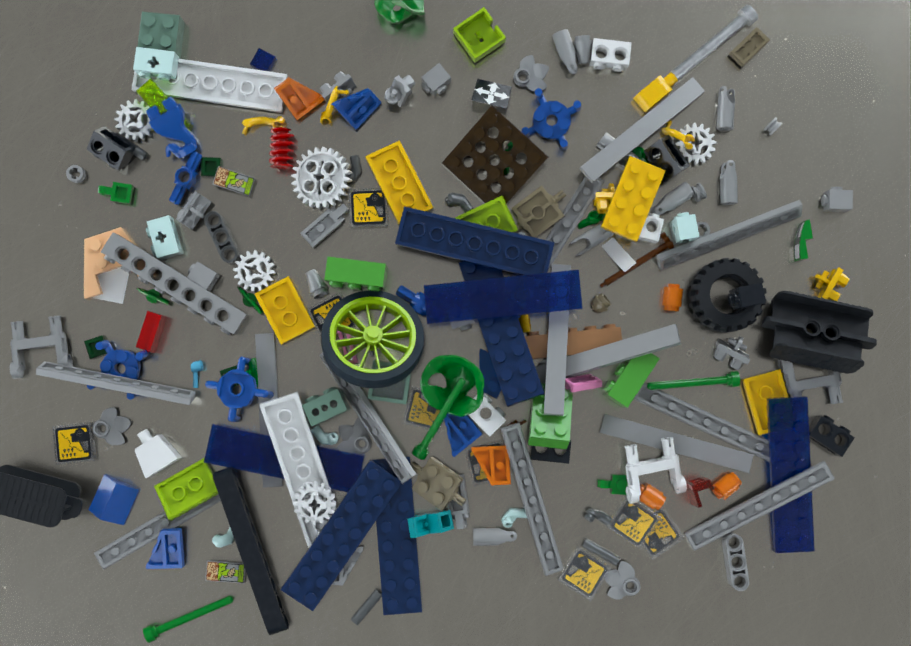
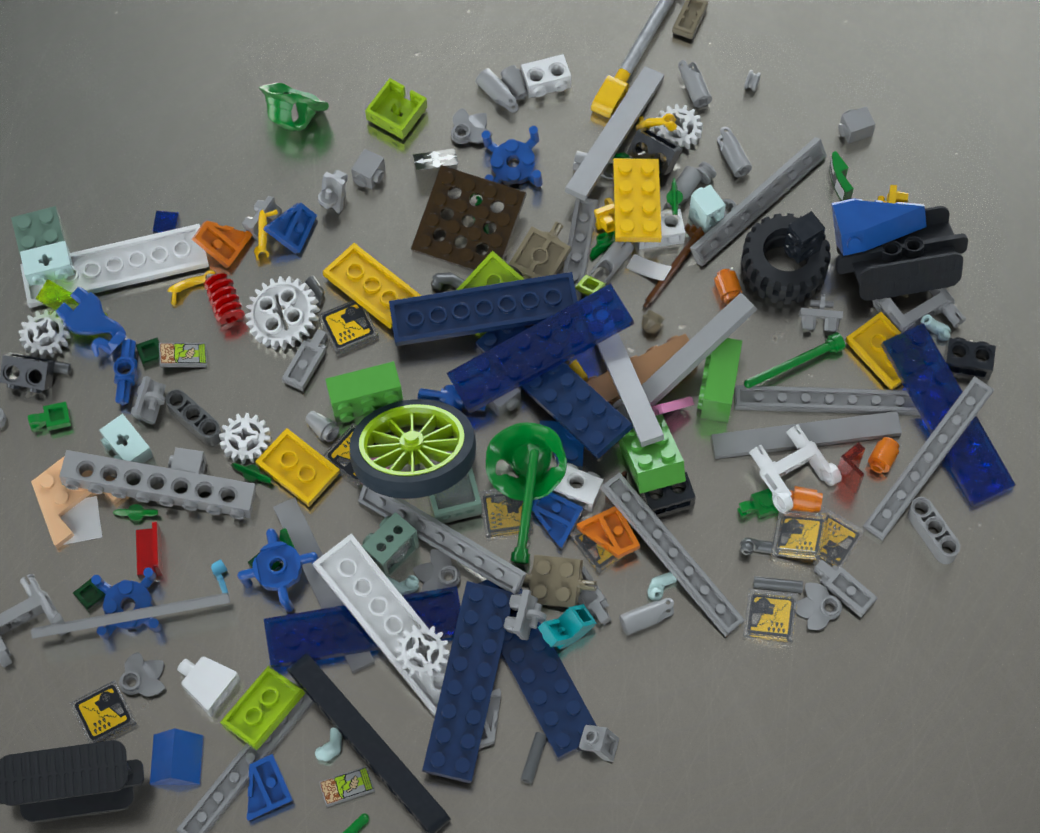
camera: 25 degrees left, 20 degrees down
none -> light grey hips [504,589,547,640]
none -> lime slope [575,275,606,298]
none -> light grey bracket [579,725,620,762]
none -> green piece [666,178,683,215]
none -> light grey hinge [814,560,878,617]
none -> blue wedge [831,198,927,256]
none -> light aqua arm [921,314,951,341]

